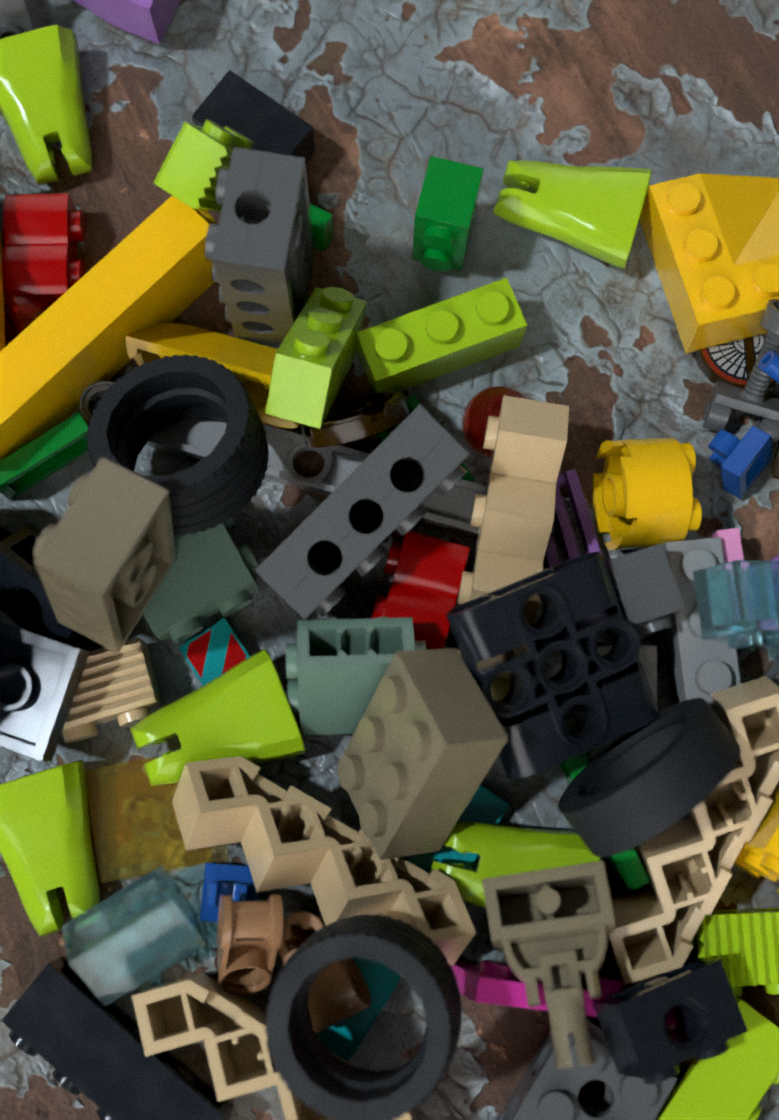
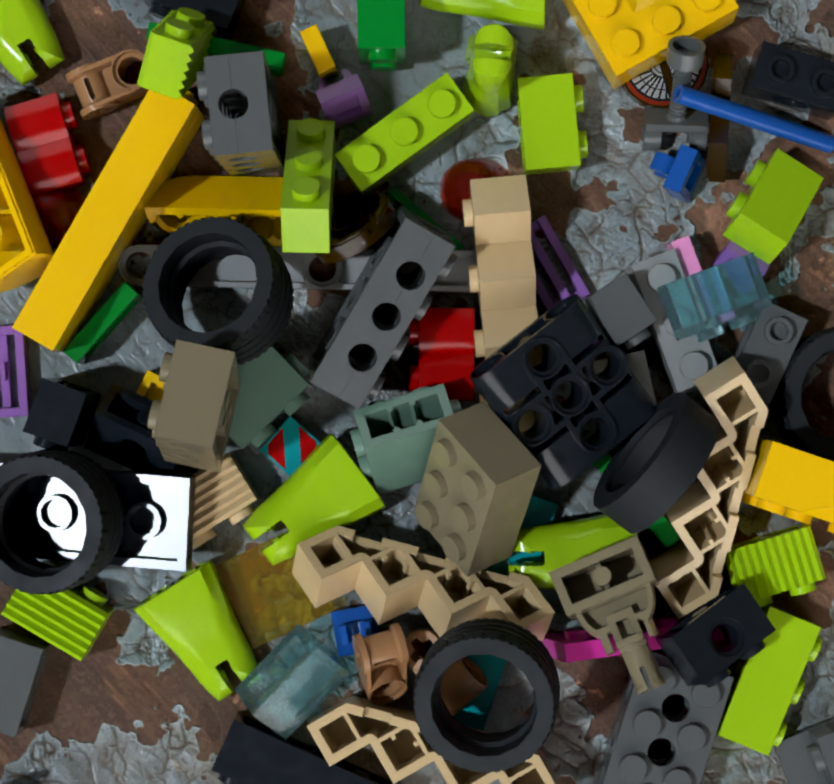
camera: 10 degrees left, 10 degrees up
yellow brick [592,437,702,550] -> none
none -> medium nougat piece [65,49,148,120]
none -> yellow tile [300,24,337,79]
none -> medium lavender tile [315,68,373,129]
none -> lime piece [462,24,518,117]
none -> lime brick [515,73,588,175]

